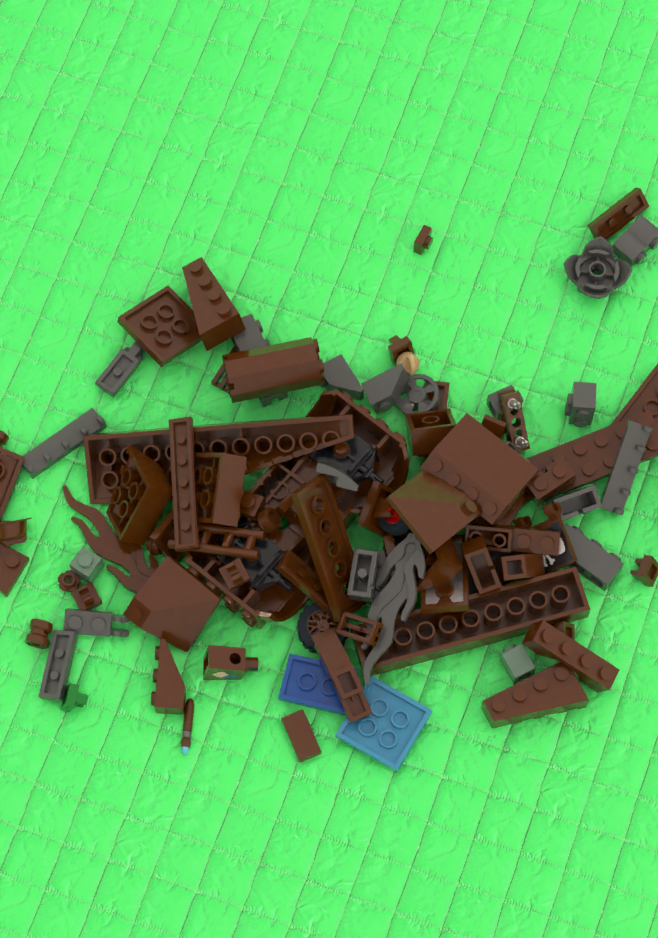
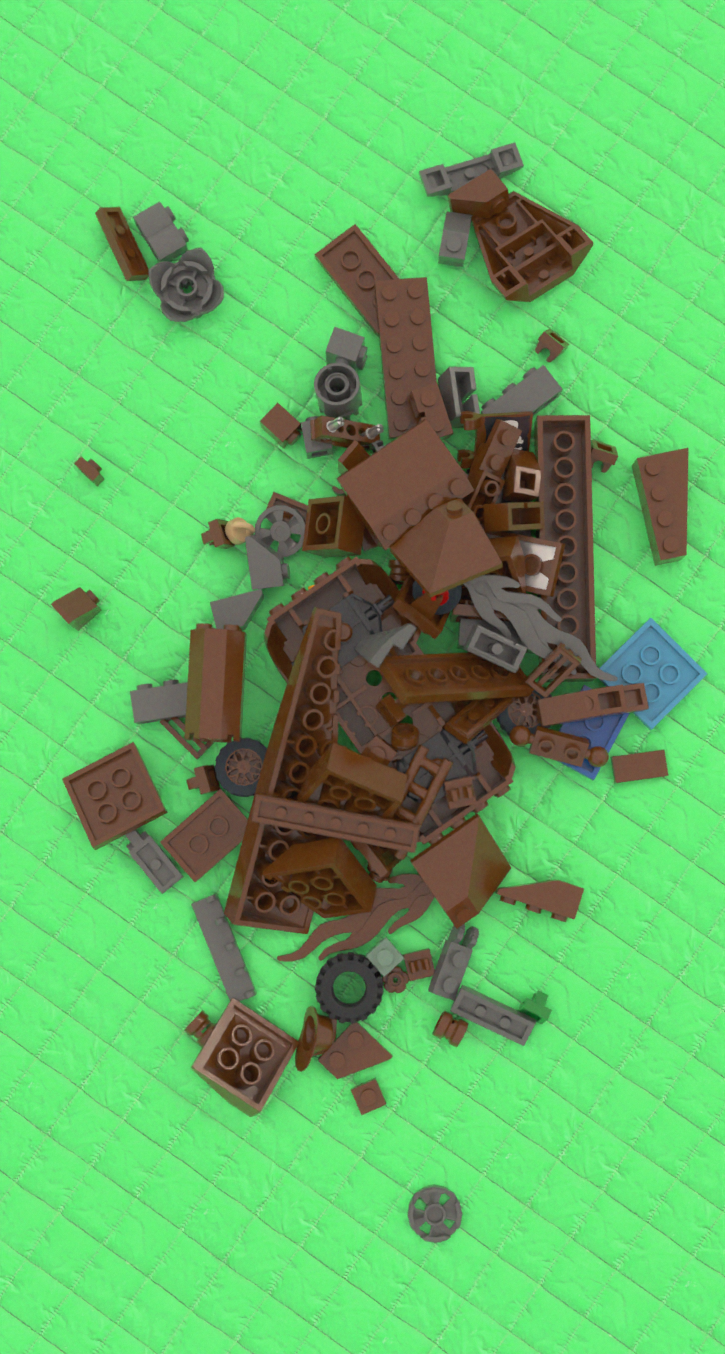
camera: 75 degrees left, 15 degrees up
reddish brown piece [181,698,194,755] -> none
reddish brown wedge [182,257,246,351] -> none
reddish brown torso [203,645,258,680] -> none
sand green brick [500,644,536,684] -> none
reddish brown arch [521,620,620,693] -> none
dark grey hinge [600,420,653,515] -> none
none -> reddish brown slope [51,587,102,631]
none -> reddish brown plate [160,789,248,882]
none -> reddish brown tile [186,764,220,794]
none -> wheel [215,738,267,797]
none -> reddish brown brick [260,403,302,448]
none -> dark grey gear [314,363,362,420]
none -> black tyre [315,952,383,1024]
none -> reddish brown plate [509,725,609,767]

